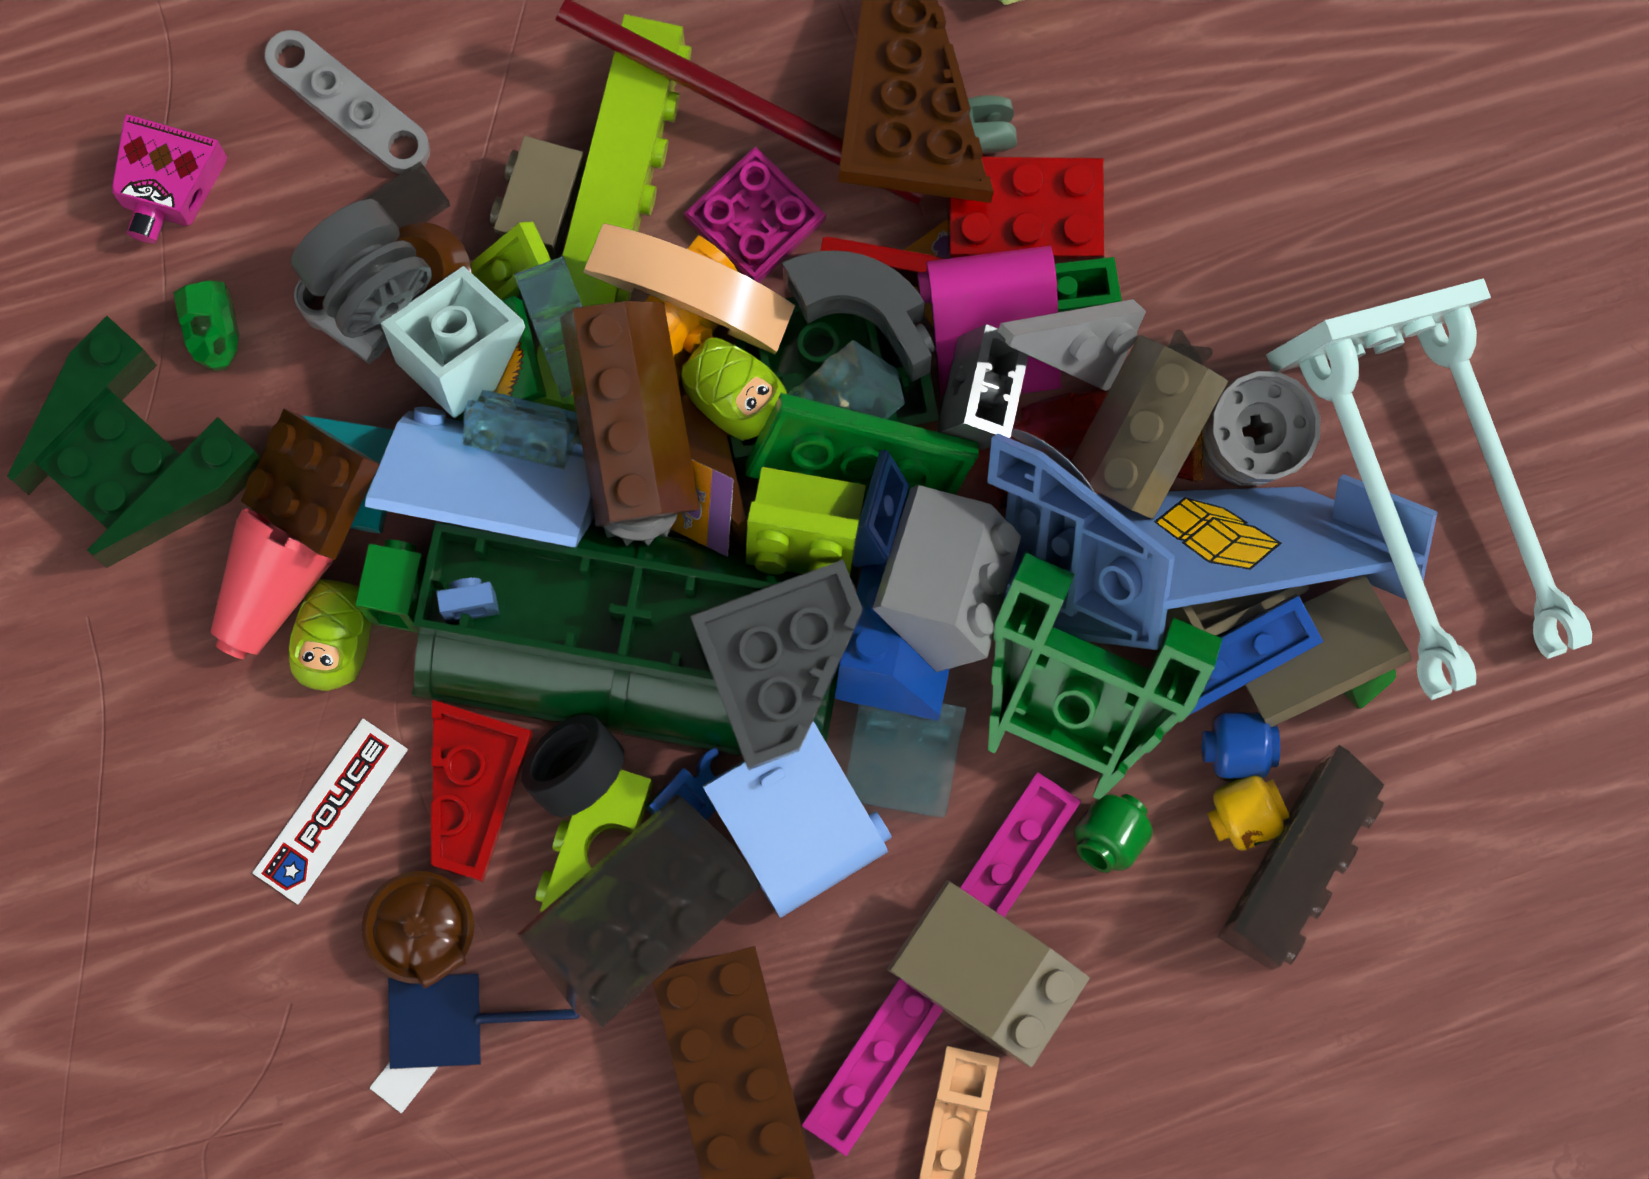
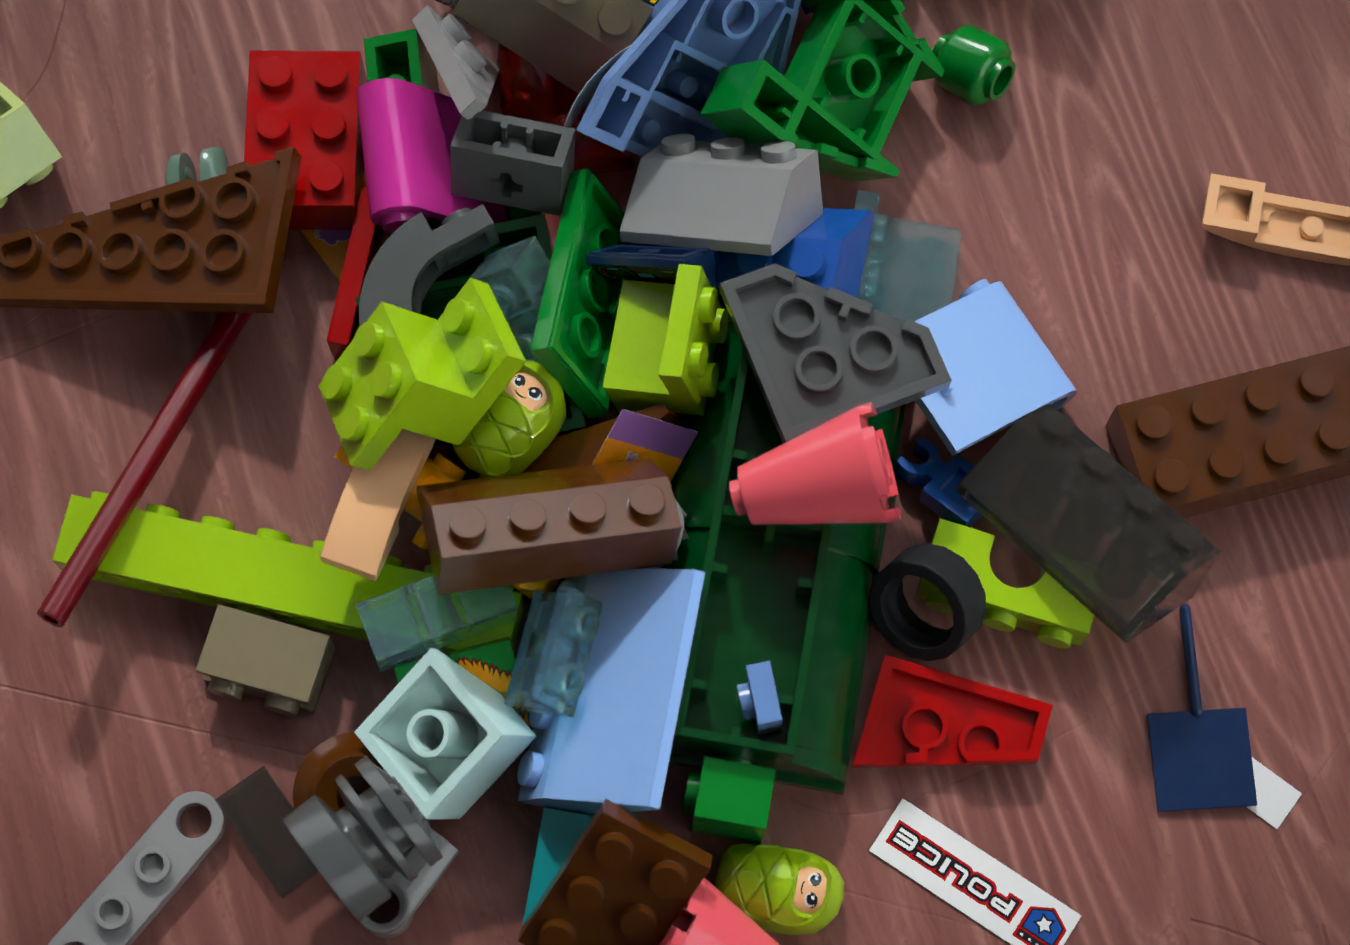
camera: 90 degrees left, 5 degrees down
reddish brown piece [362,871,474,989] -> none
lime plate [470,221,554,300] -> none
dark pink tile [684,146,826,283] -> none
dark pink plate [802,772,1081,1156] -> none
dark tan slope [887,880,1090,1068] -> none
none -> lime bracket [318,277,526,471]
none -> coral cone [729,402,902,525]

